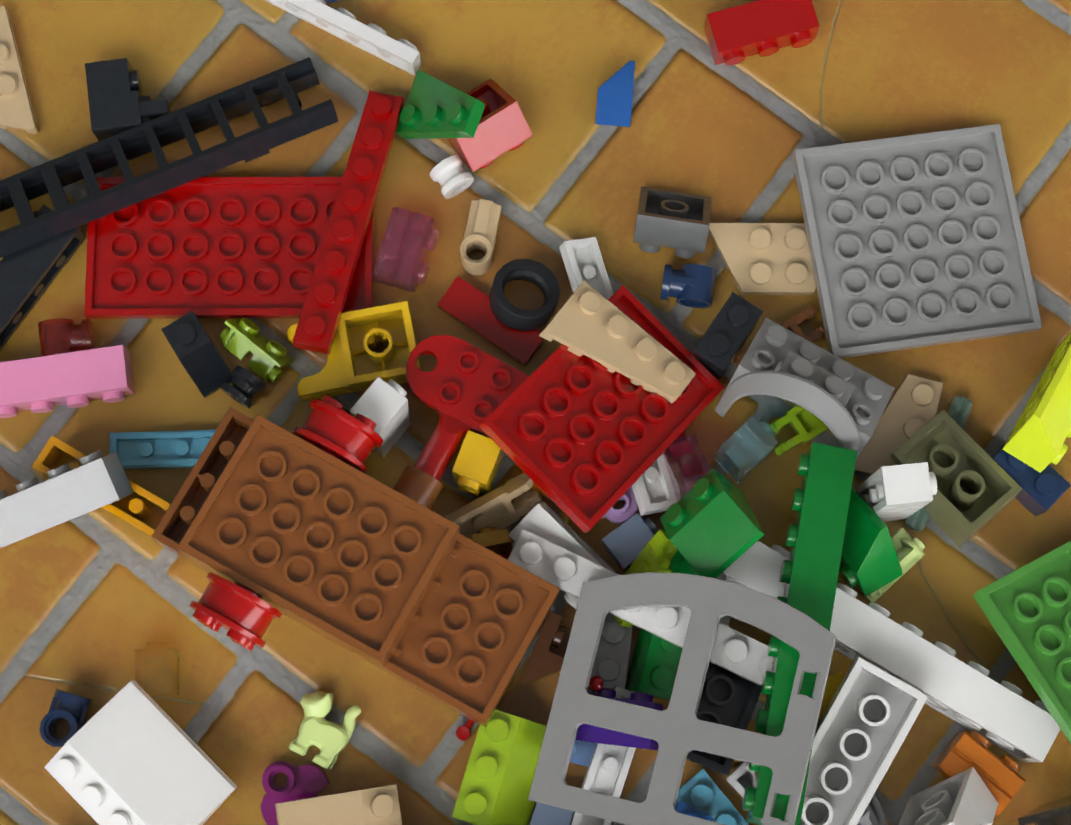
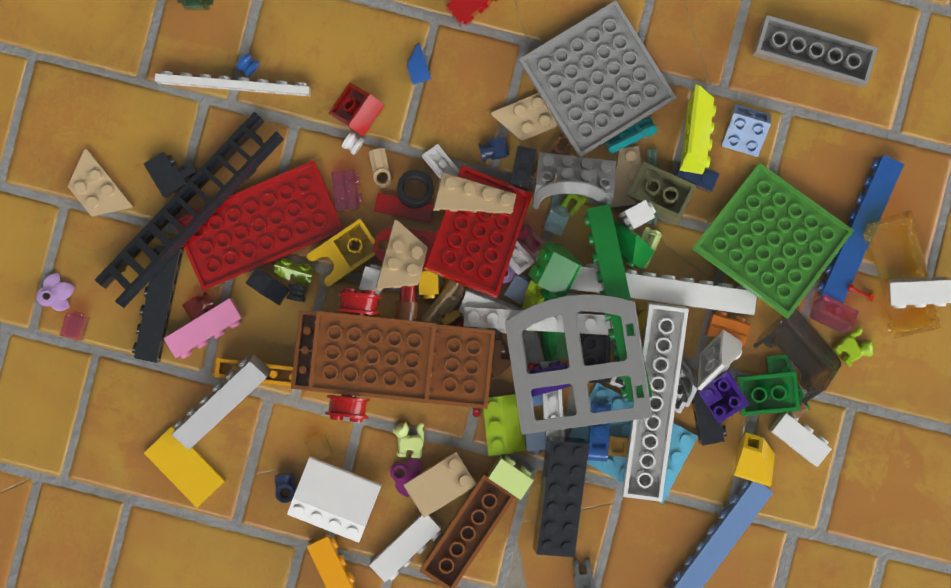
camera: 30 degrees left, 10 degrees up
medium azure tile [110,430,216,470] -> none
red plate [293,90,404,355] -> none
green wing [396,70,485,139] -> none
dark grey brick [633,187,711,258] -> none
none -> tan wing [375,220,428,291]
none -> teal hinge [604,118,658,154]

